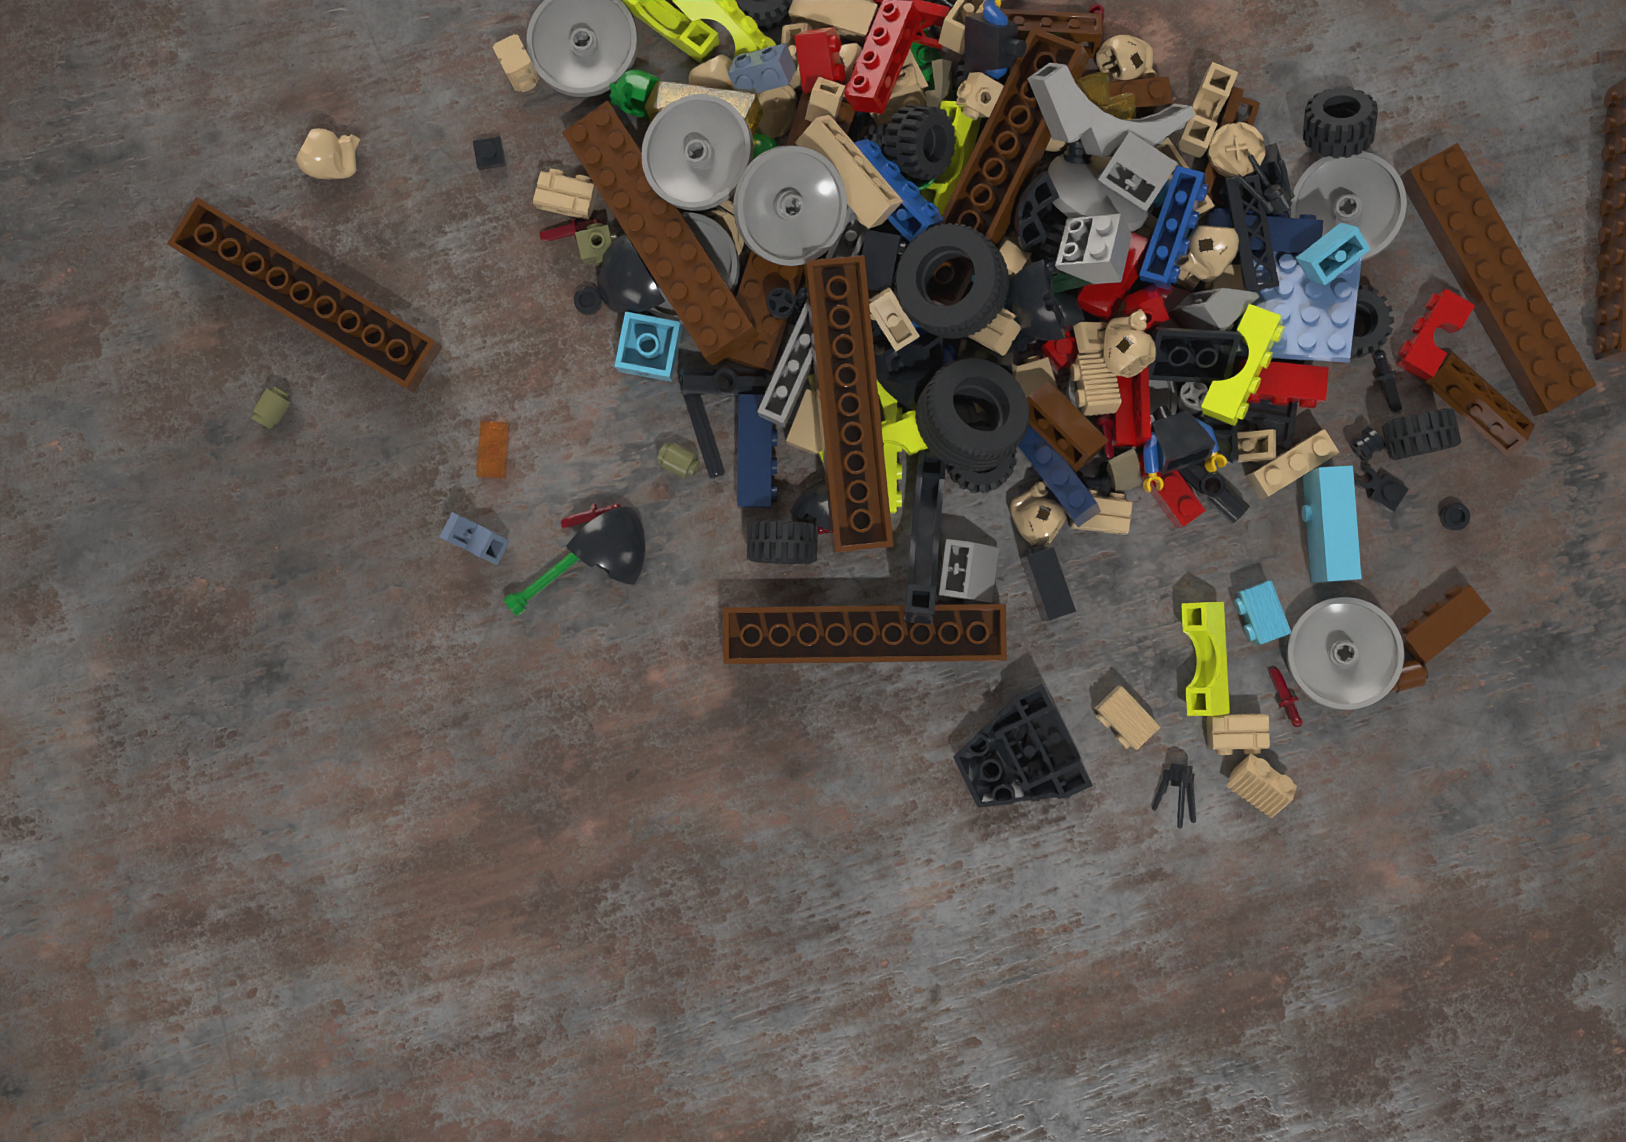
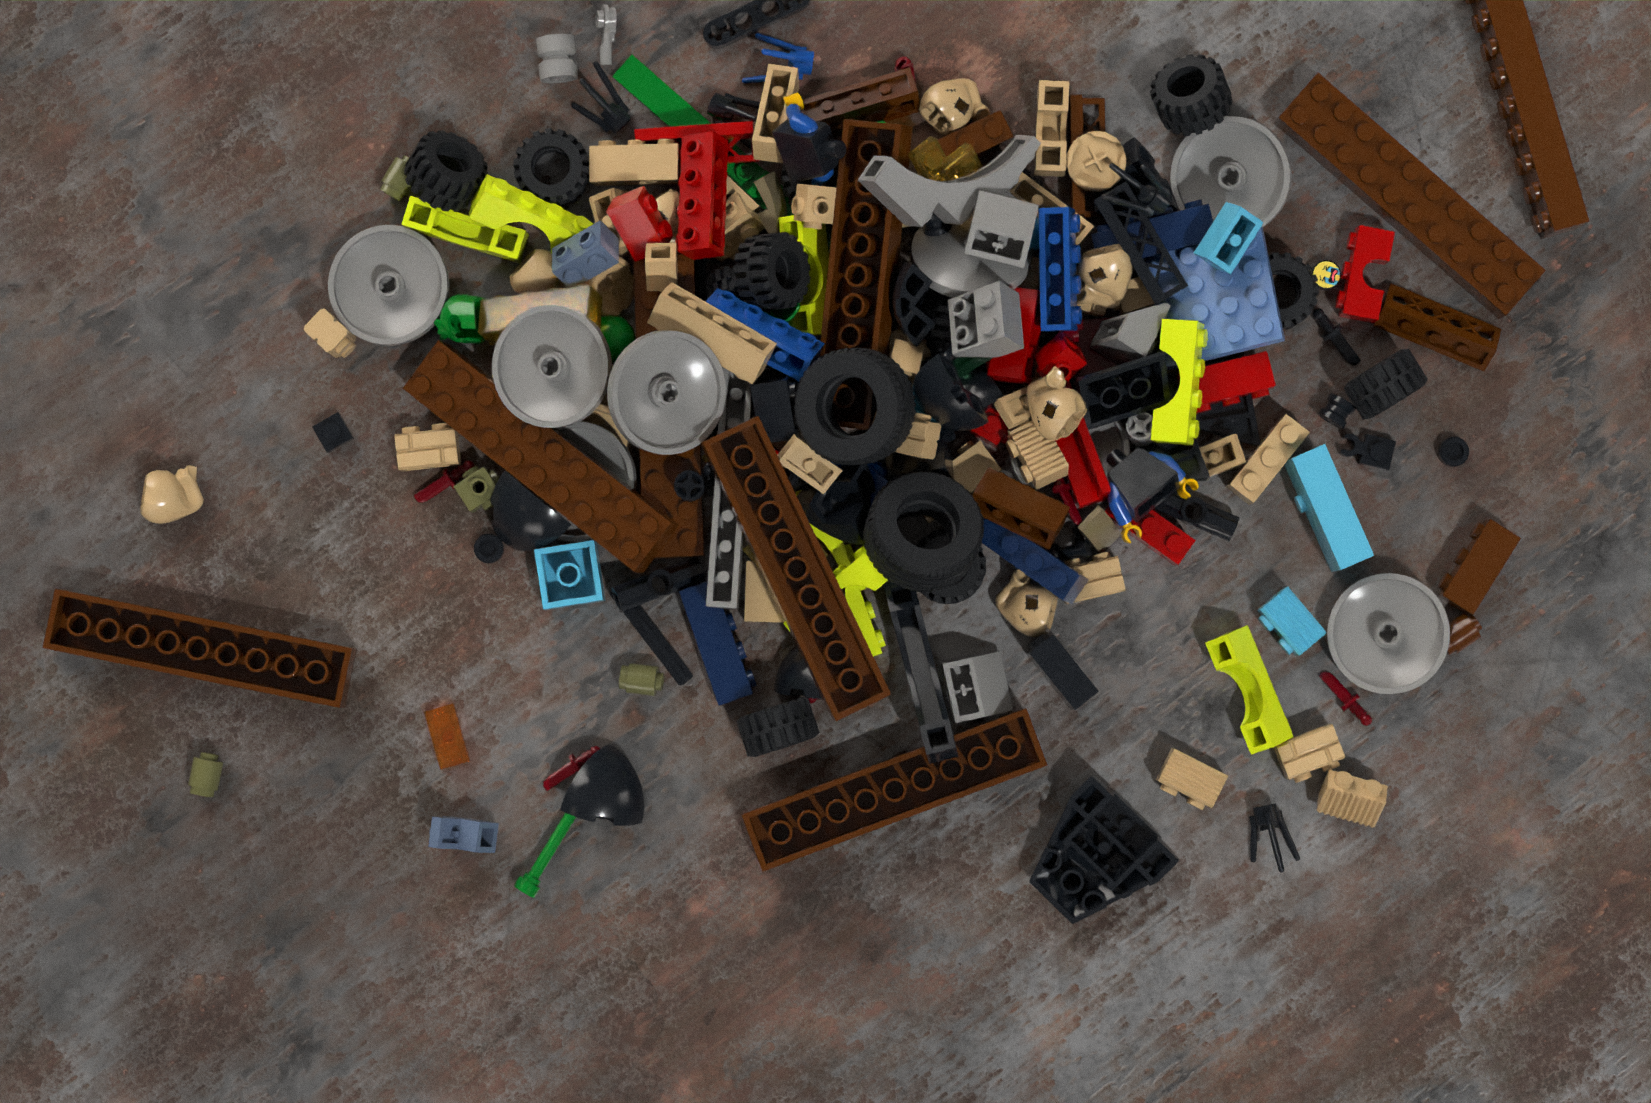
camera: 15 degrees left, 0 degrees up
none -> tile [1311,260,1341,291]

